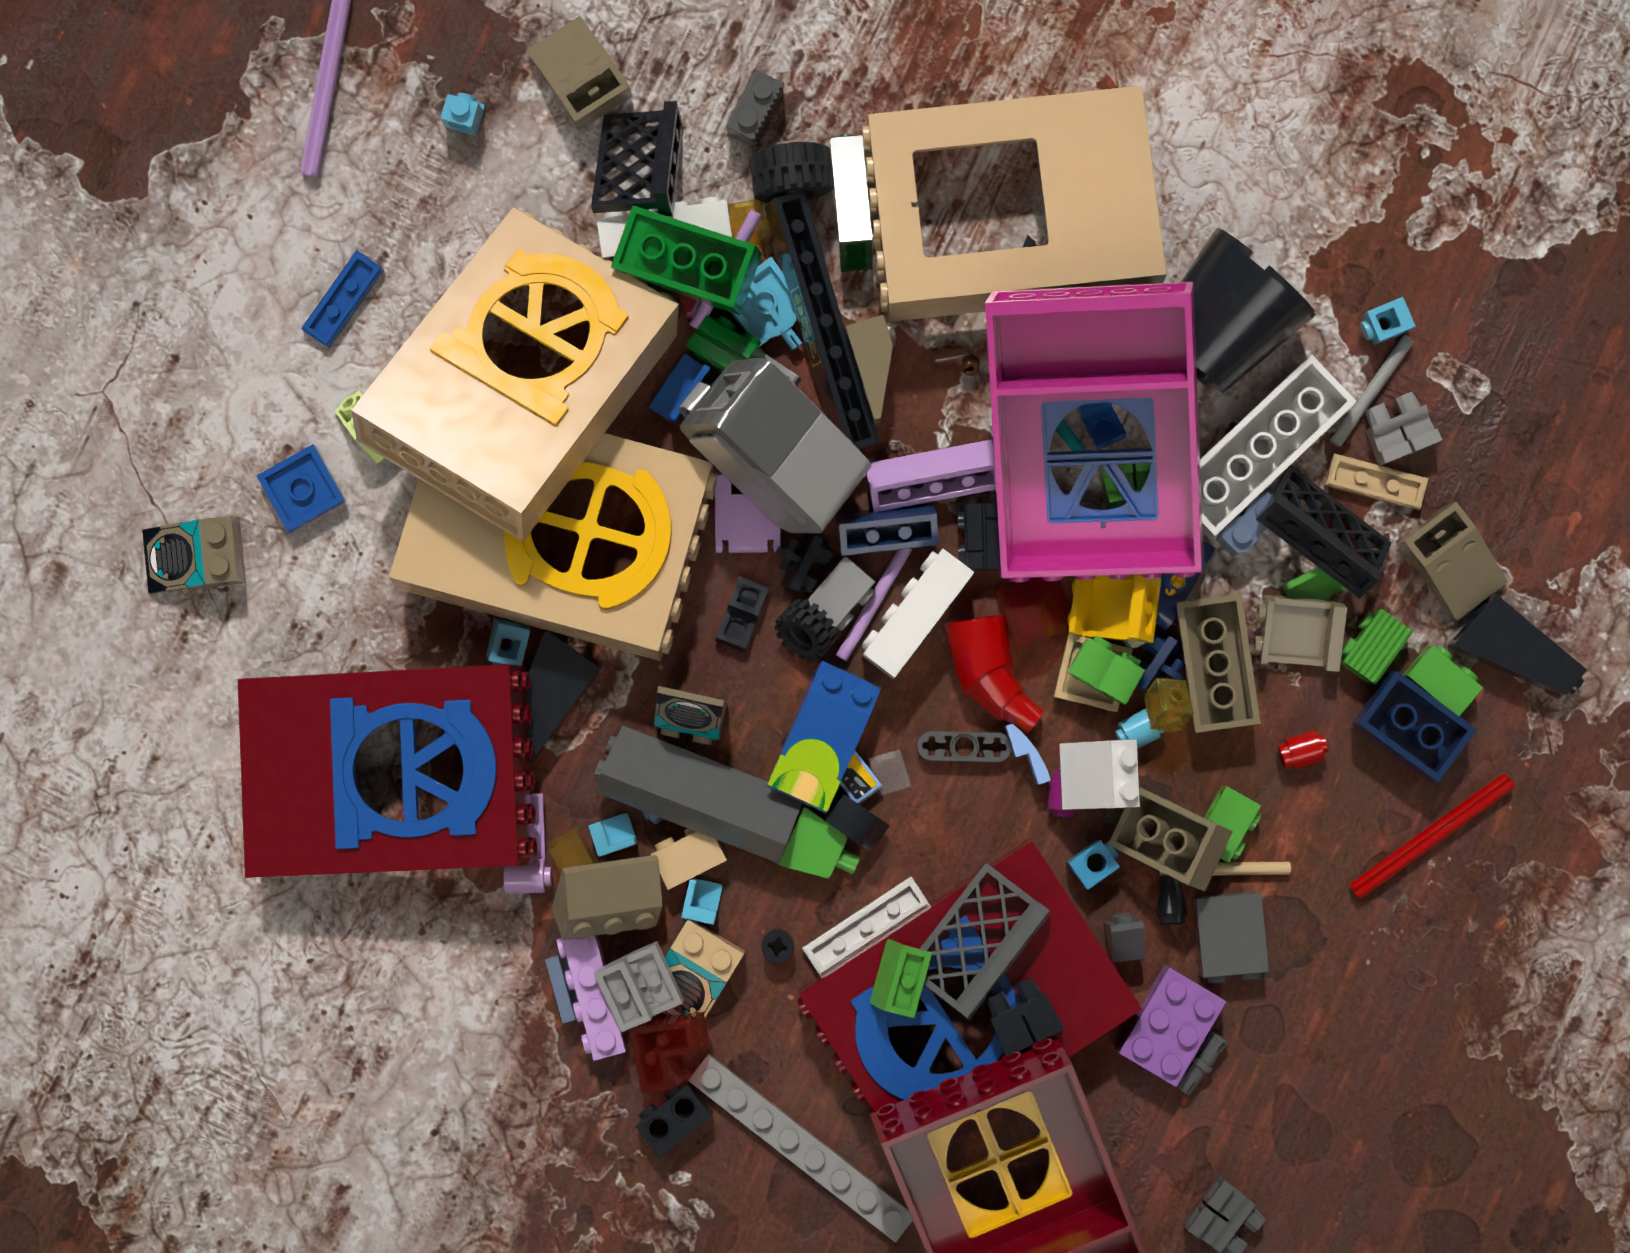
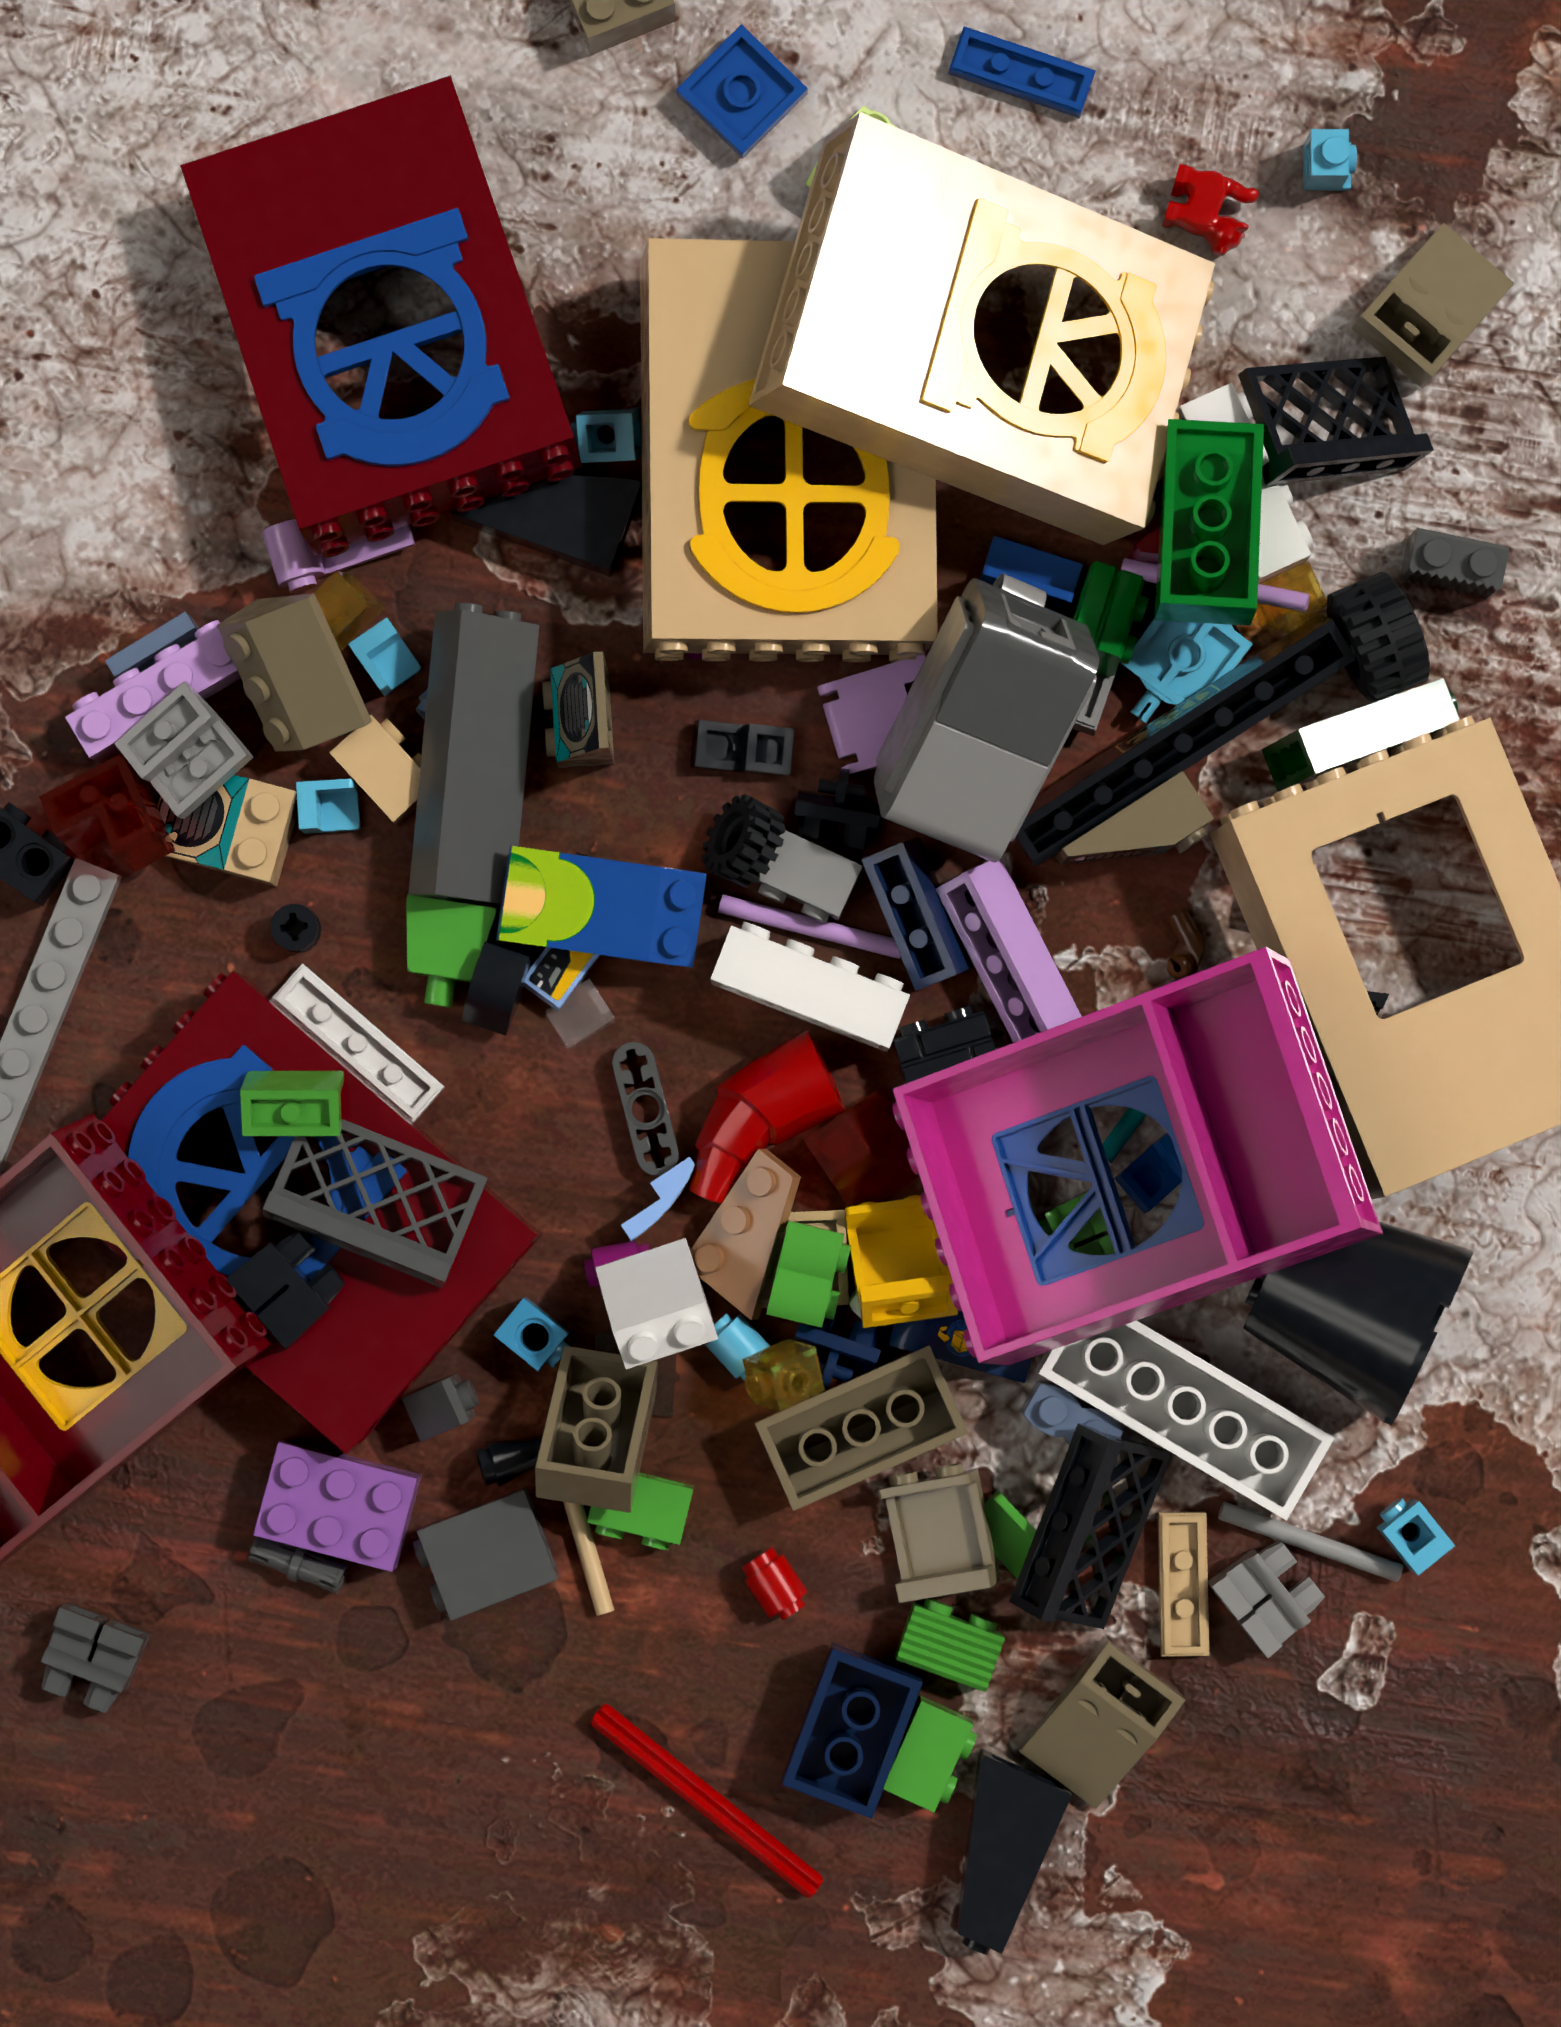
camera: 65 degrees right, 0 degrees up
none -> medium nougat wing [690,1149,801,1320]
none -> red animal [1162,164,1259,256]

